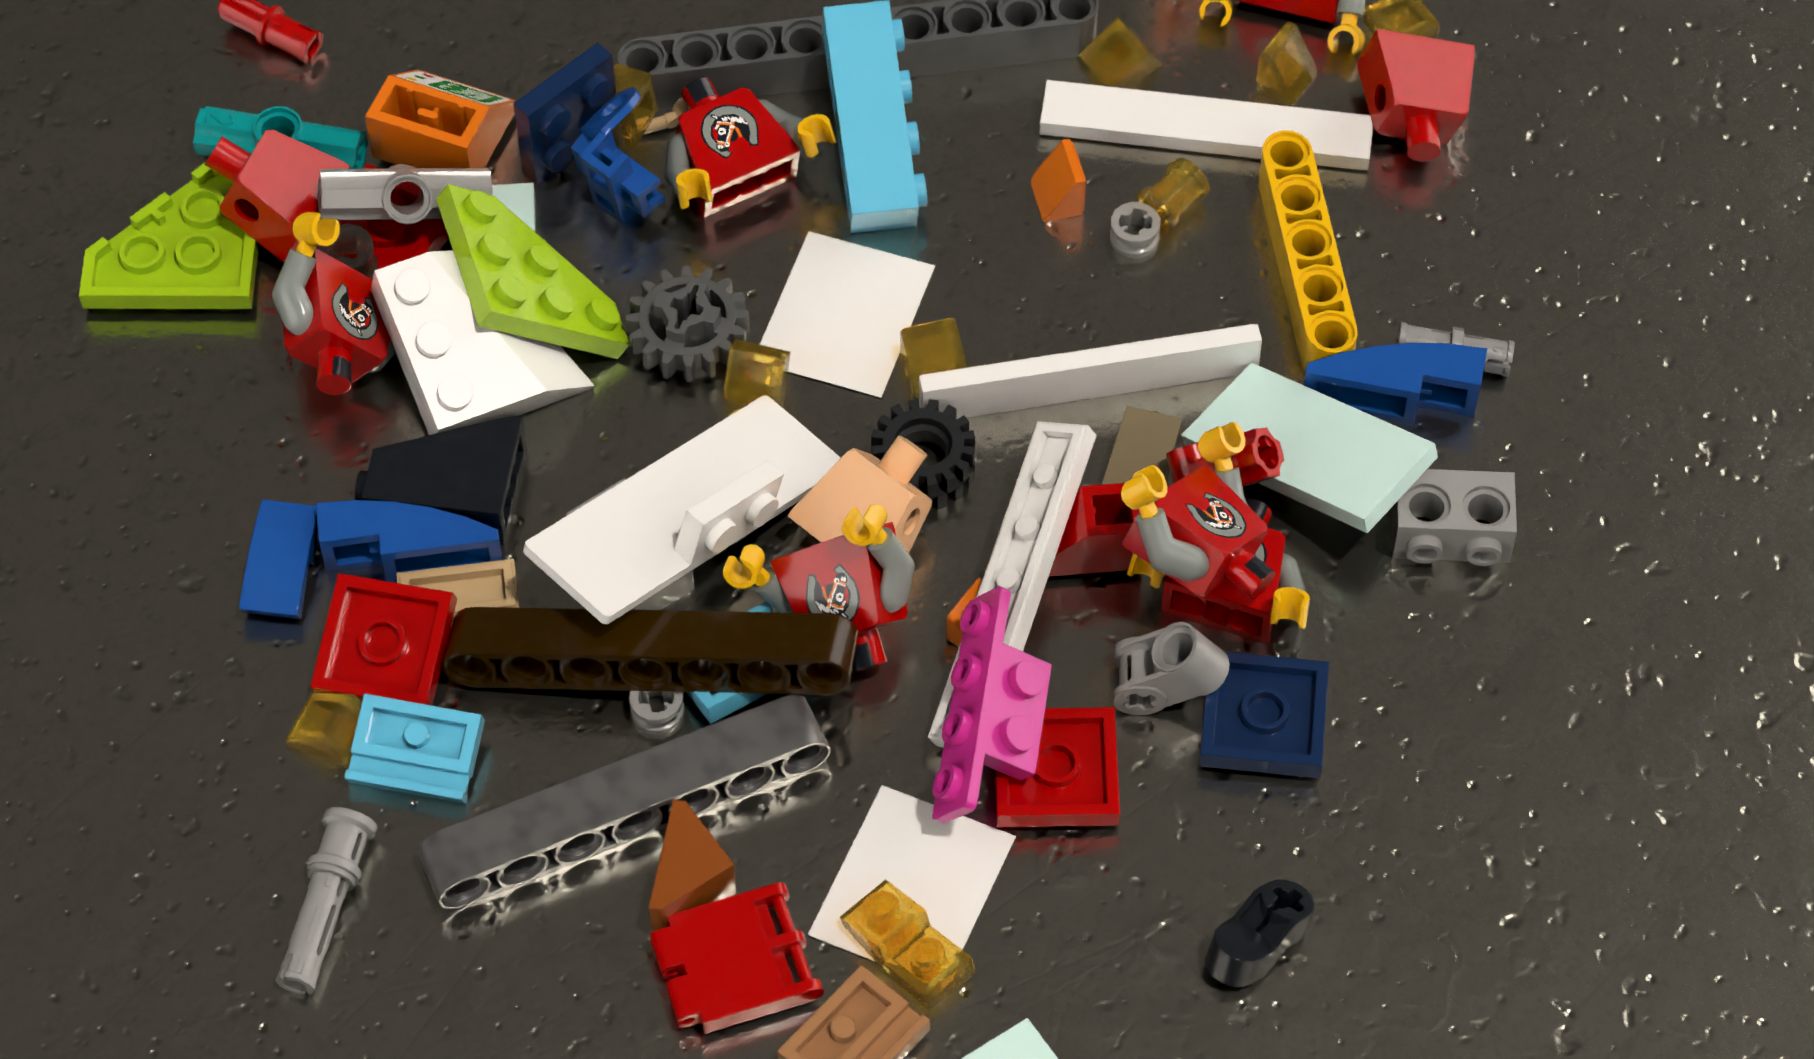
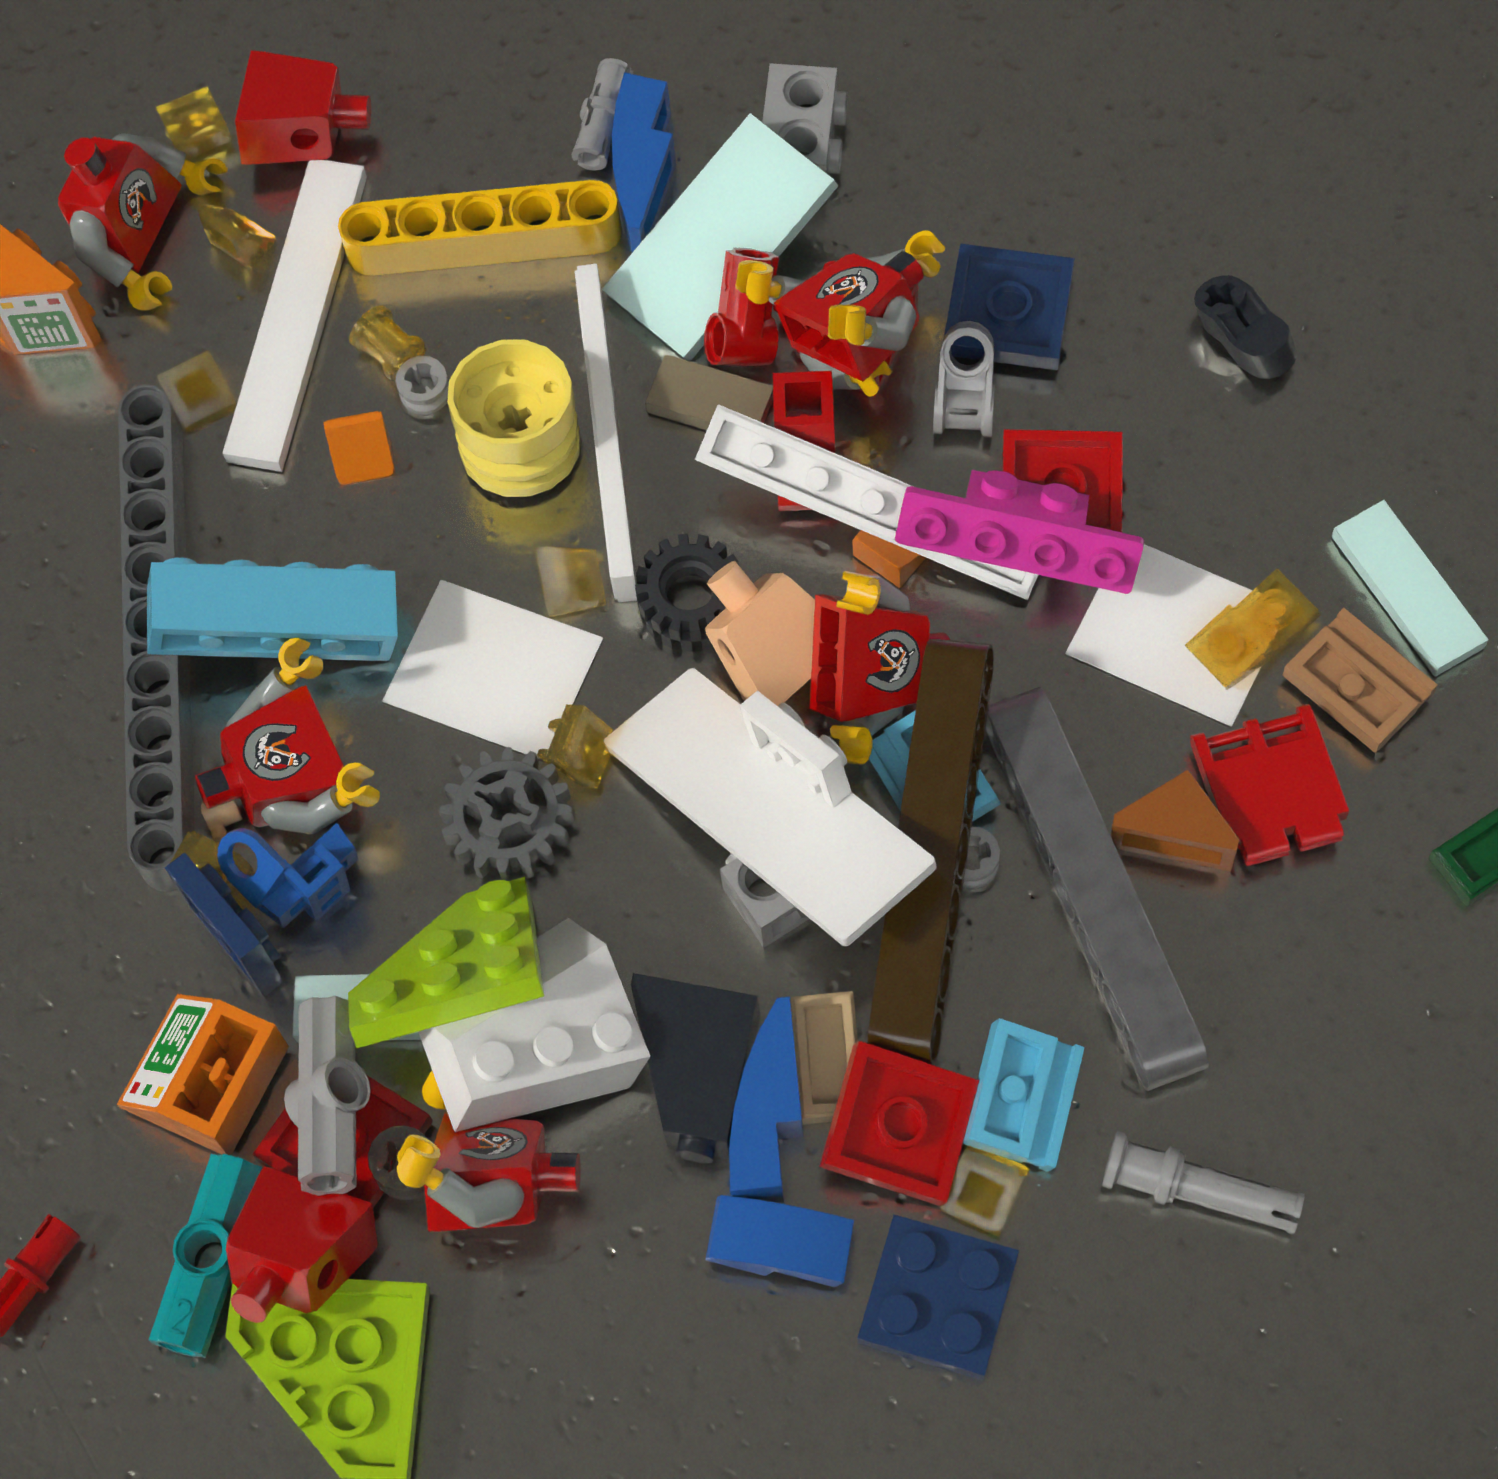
camera: 80 degrees left, 10 degrees up
none -> light yellow wheel [447,340,581,497]
none -> dark blue plate [857,1214,1019,1381]

